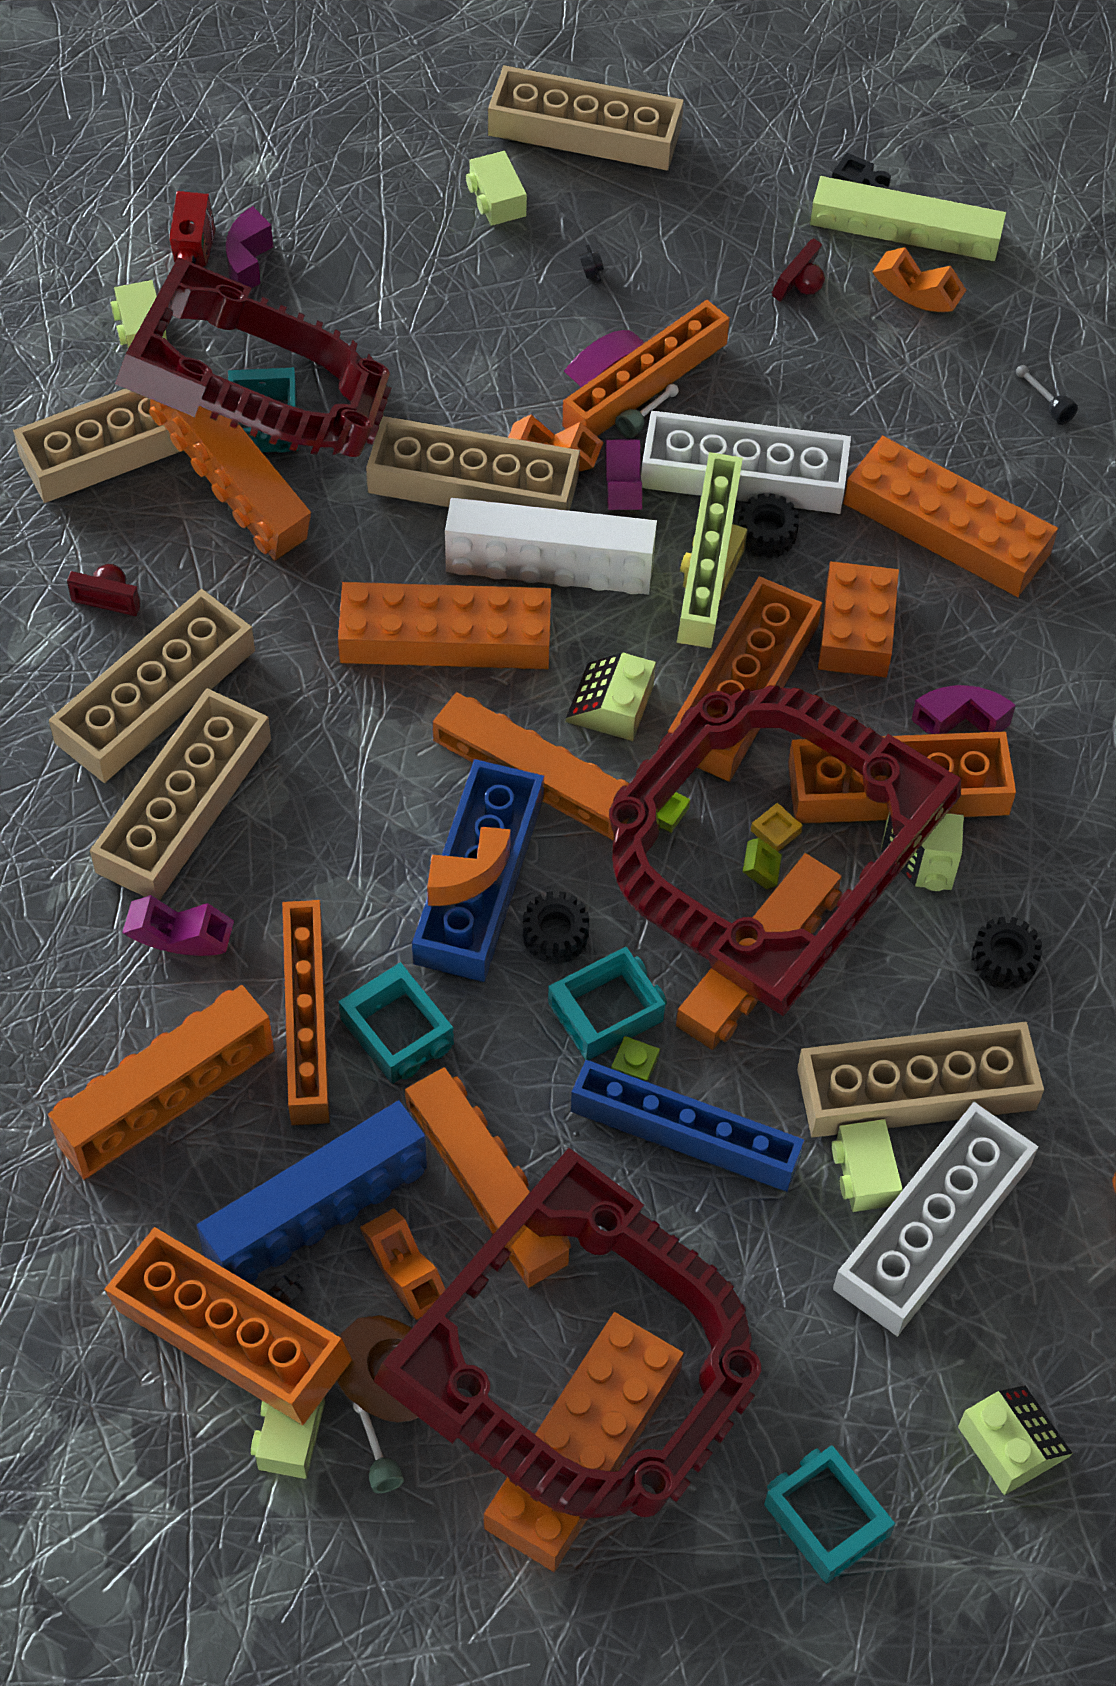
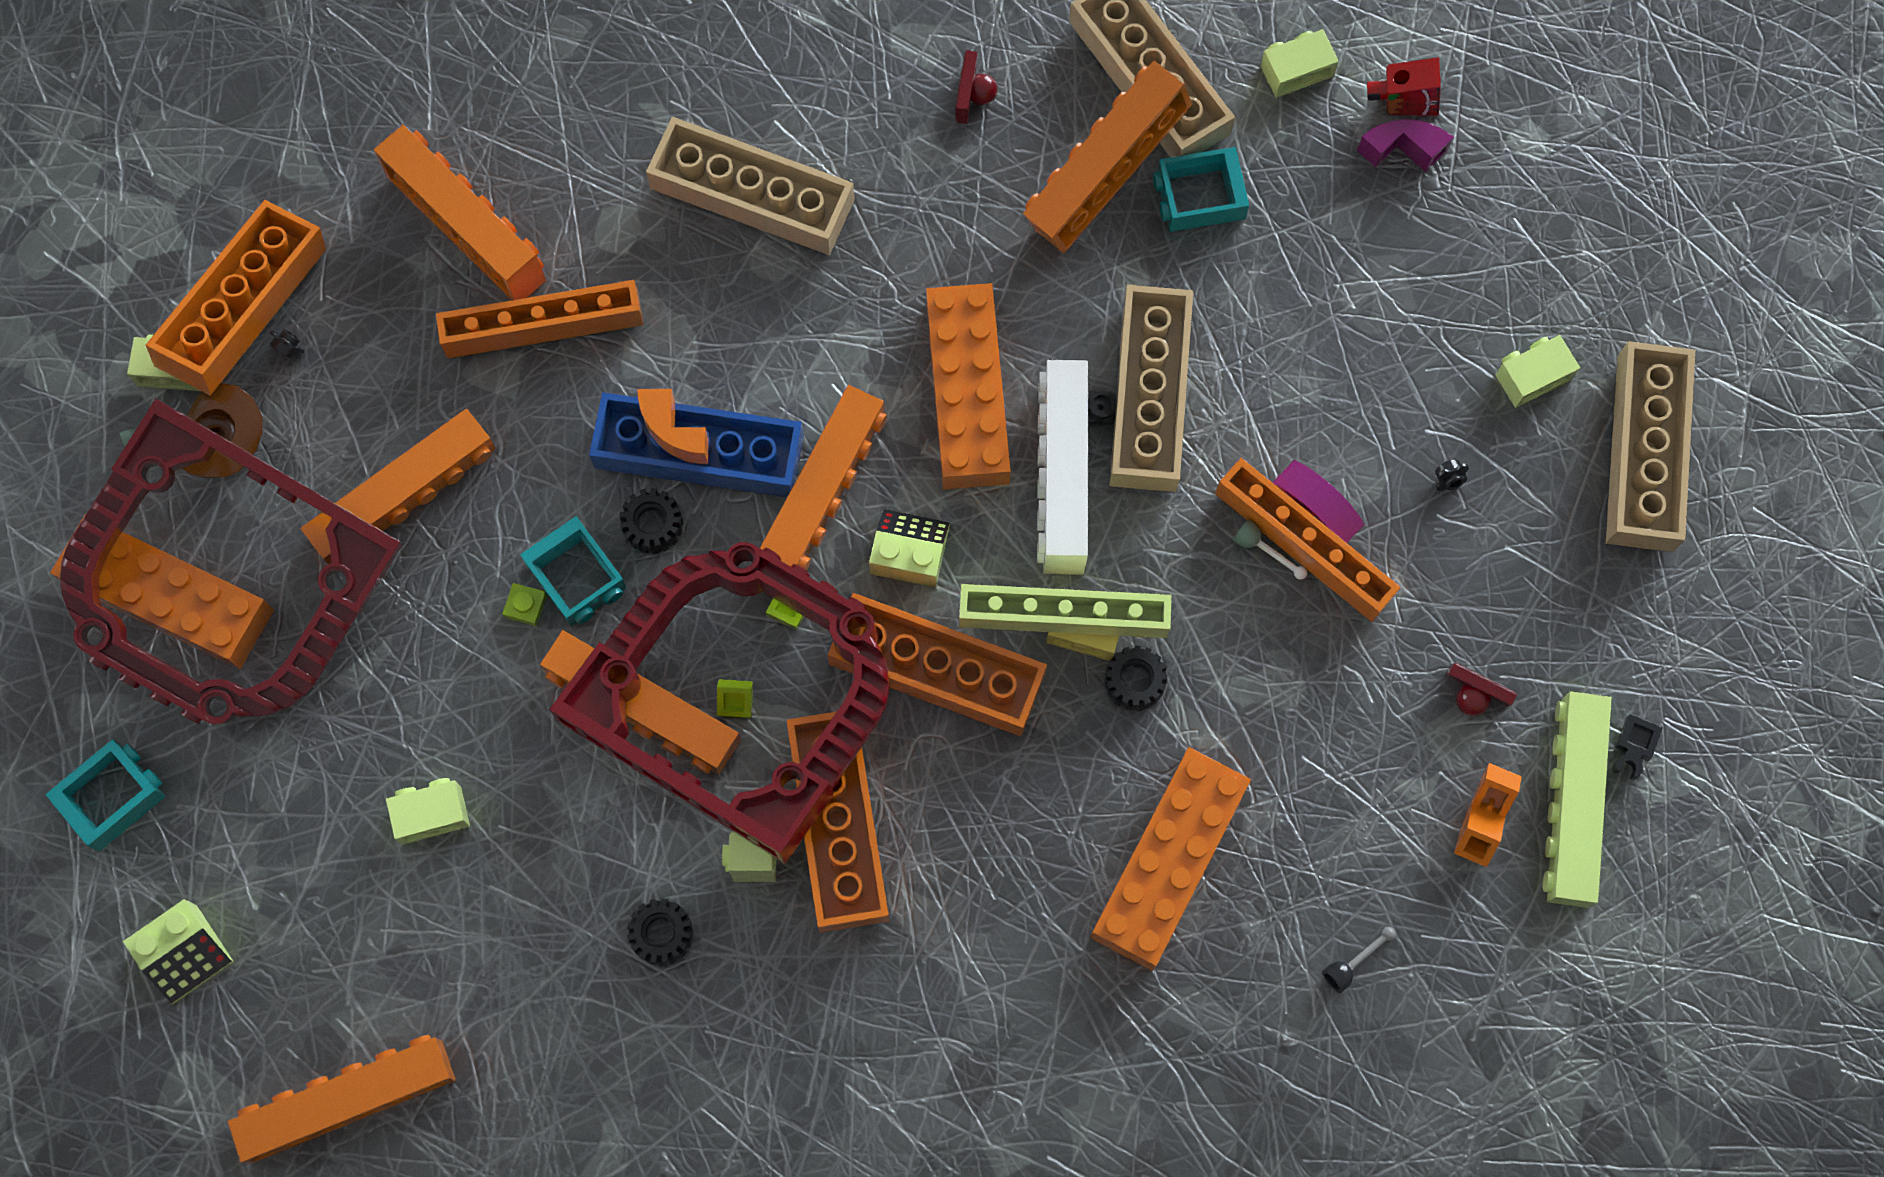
camera: 85 degrees right, 15 degrees up
tan brick [49,589,255,783] -> none
dark red arch [115,257,392,457] -> none
magenta brick [122,895,234,956] -> none
blue brick [196,1100,427,1284] -> none
teal window [338,962,454,1084] -> none
orange brick [360,1208,446,1320] -> none
orange brick [508,414,604,471] -> none
blue brick [570,1060,804,1192] -> none
magenta brick [605,439,642,510] -> none
white brick [641,410,851,514] -> none
yellow plate [751,803,803,852] -> none
tan brick [797,1022,1044,1138] -> none
orange brick [818,561,899,678] -> none
white brick [833,1102,1039,1337] -> none
magenta brick [911,685,1016,734] -> none

